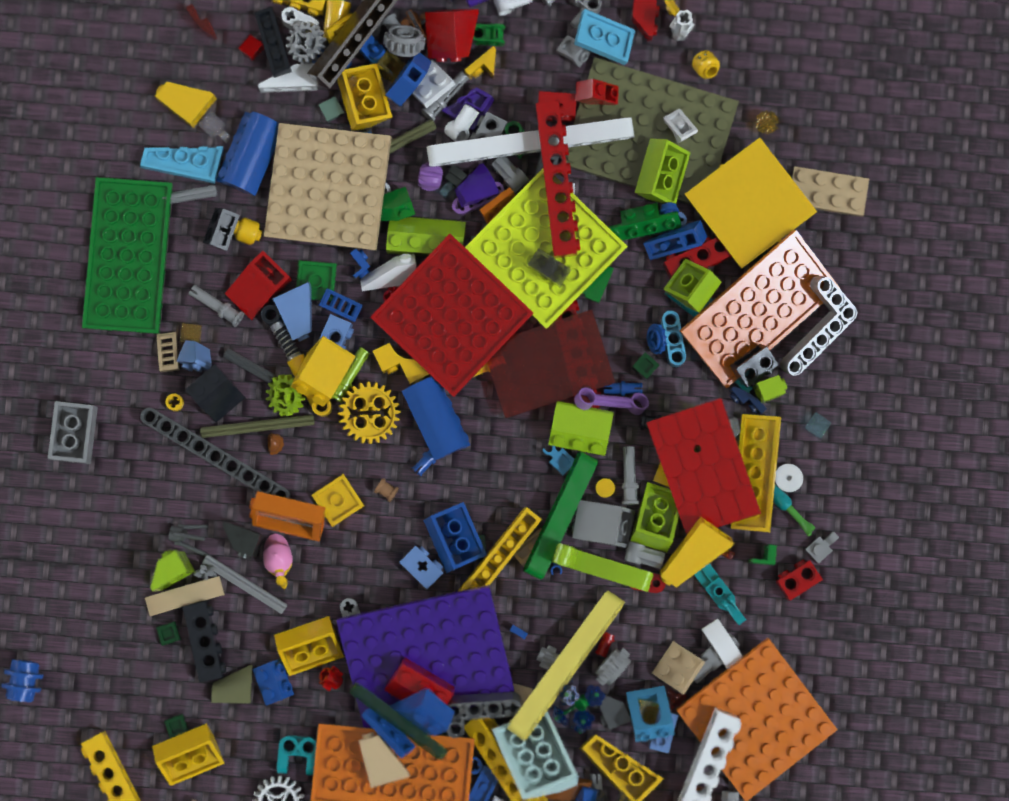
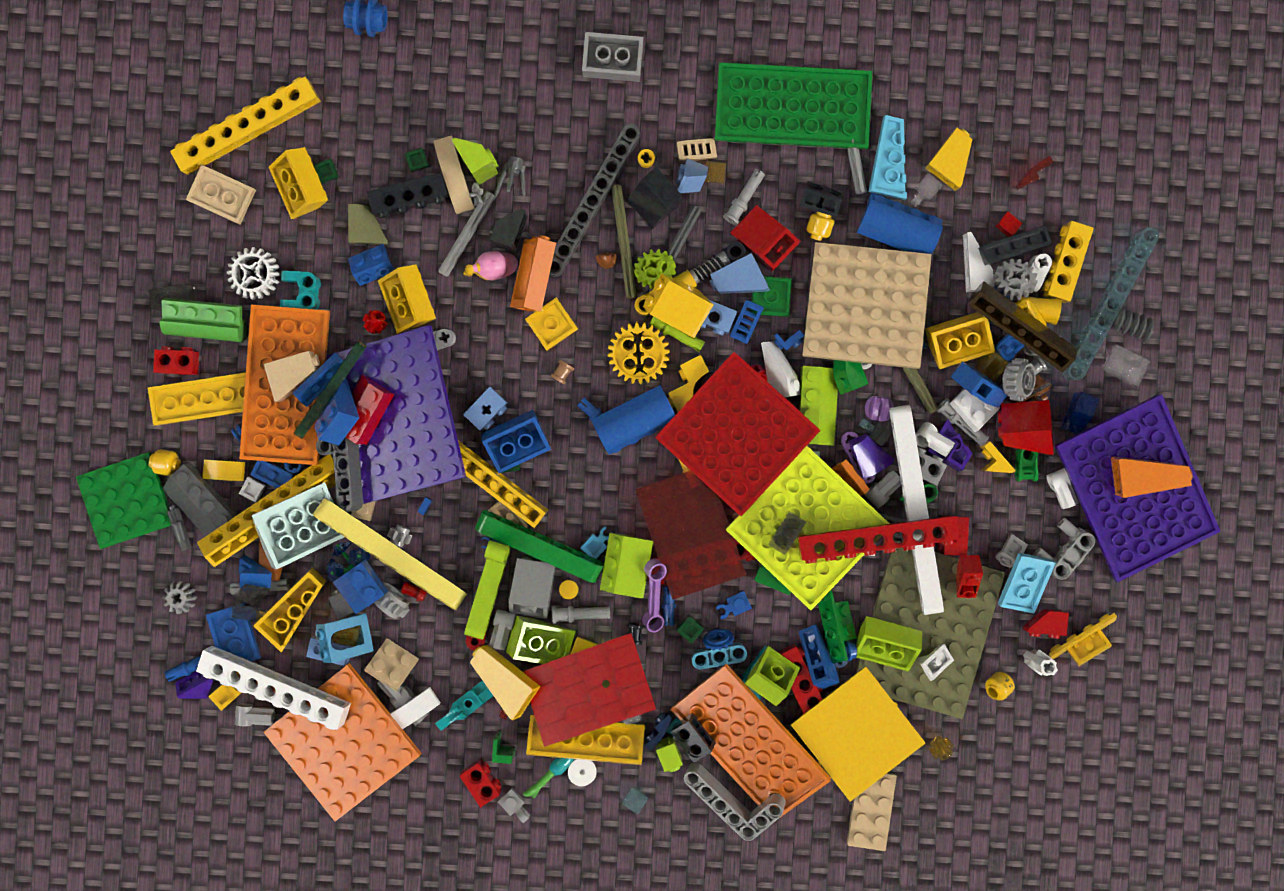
camera: 90 degrees right, 5 degrees up
sand green tile [319,97,344,122] -> none
clear red plant [666,689,688,711] -> none
none -> blue slope [333,559,388,614]
none -> blue plate [716,590,752,619]

